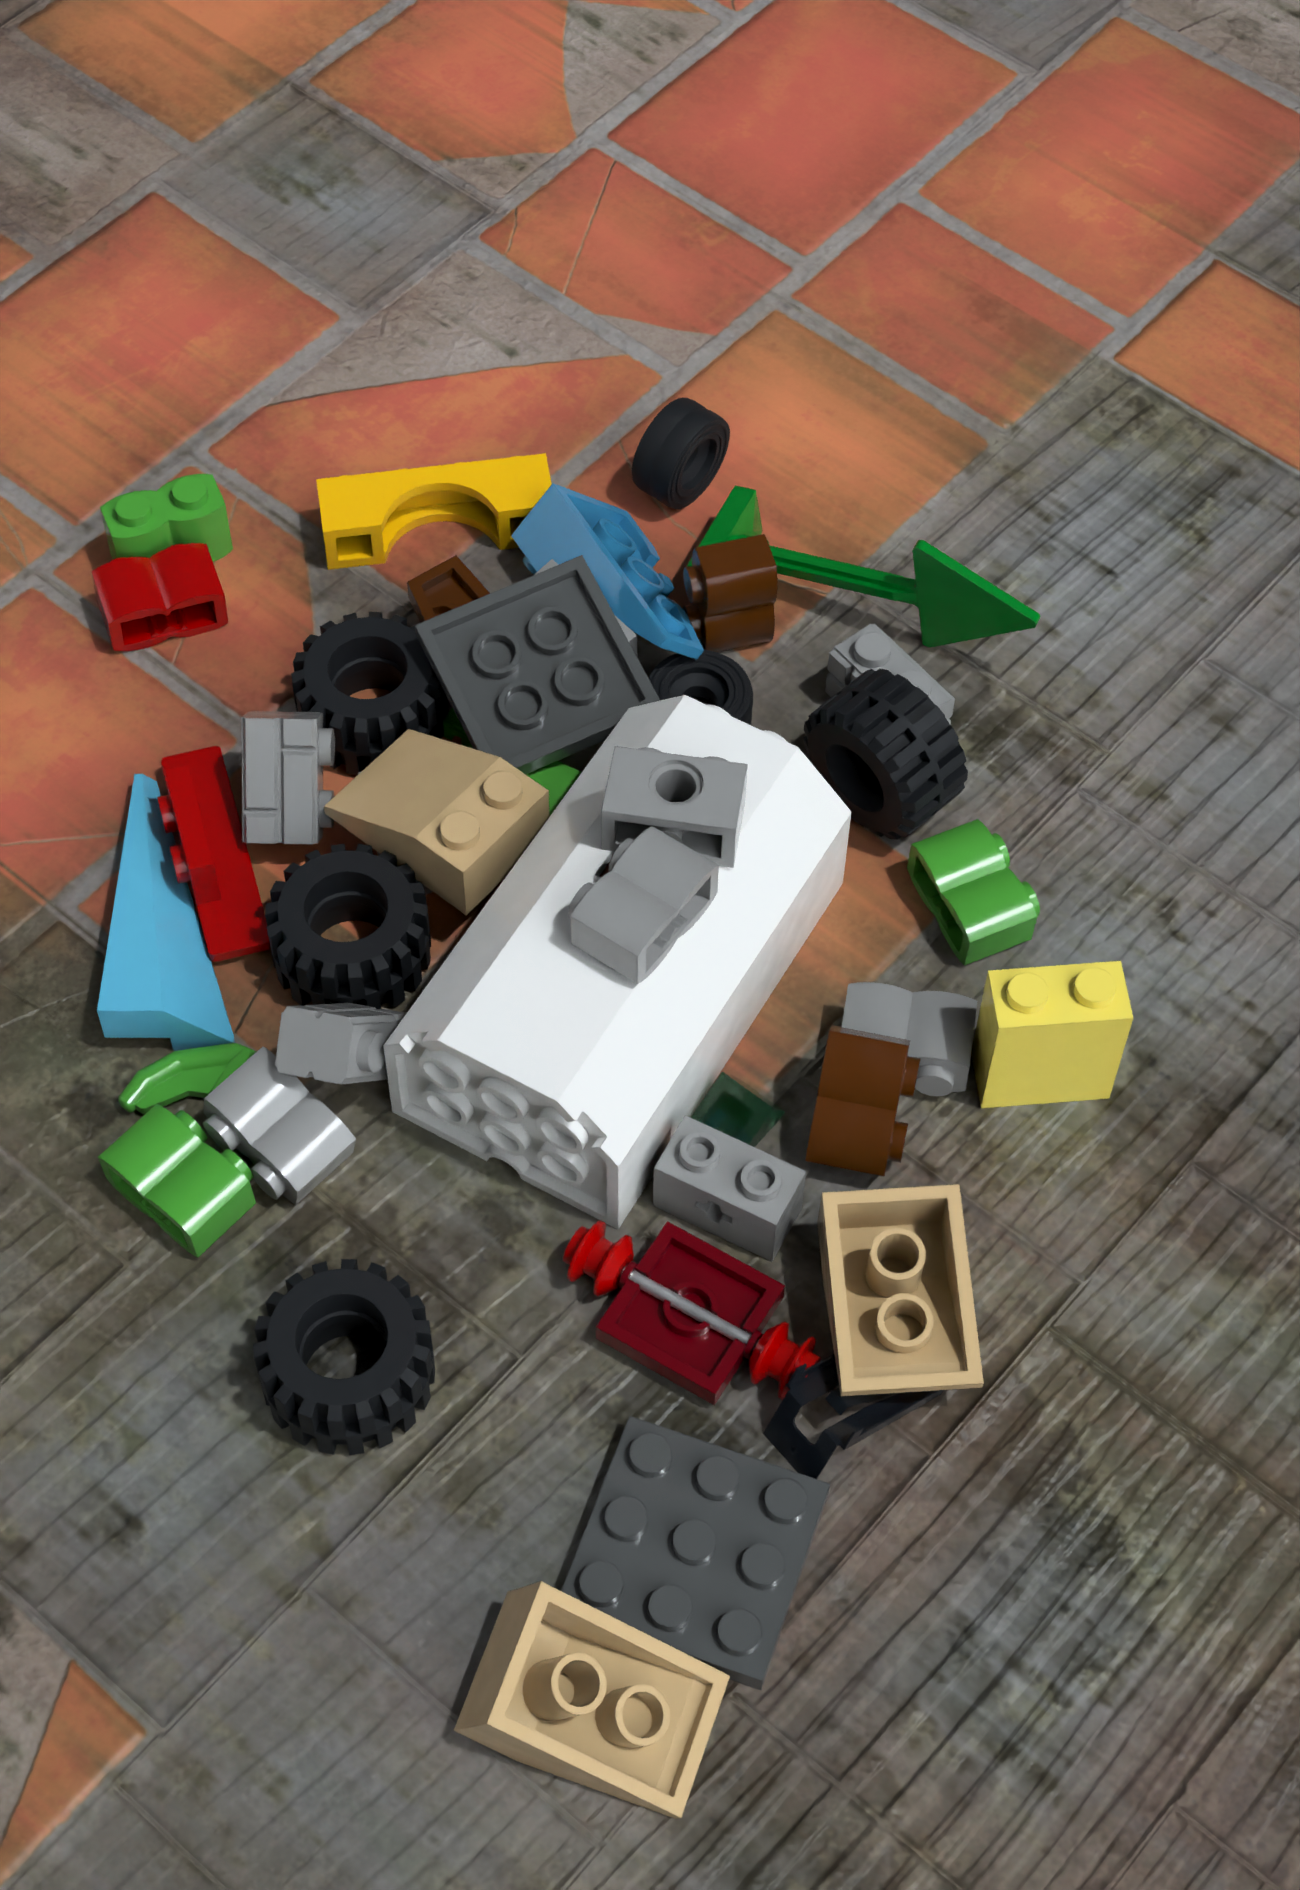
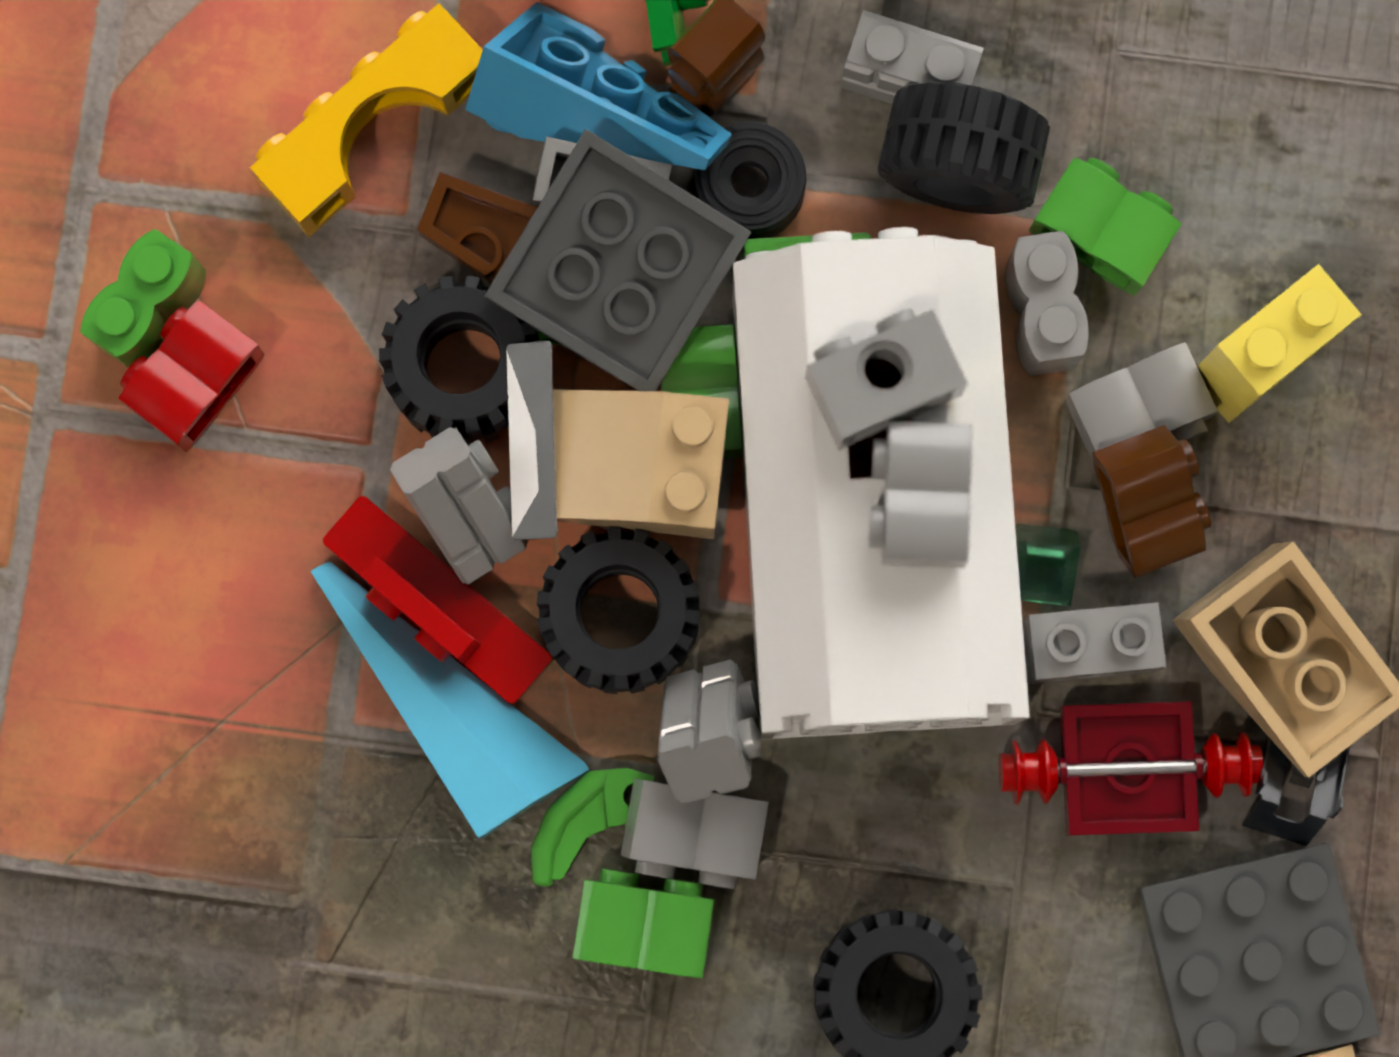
camera: 30 degrees left, 25 degrees up
none -> dark grey sticker [506,341,557,540]
none -> light grey brick [1005,231,1089,376]

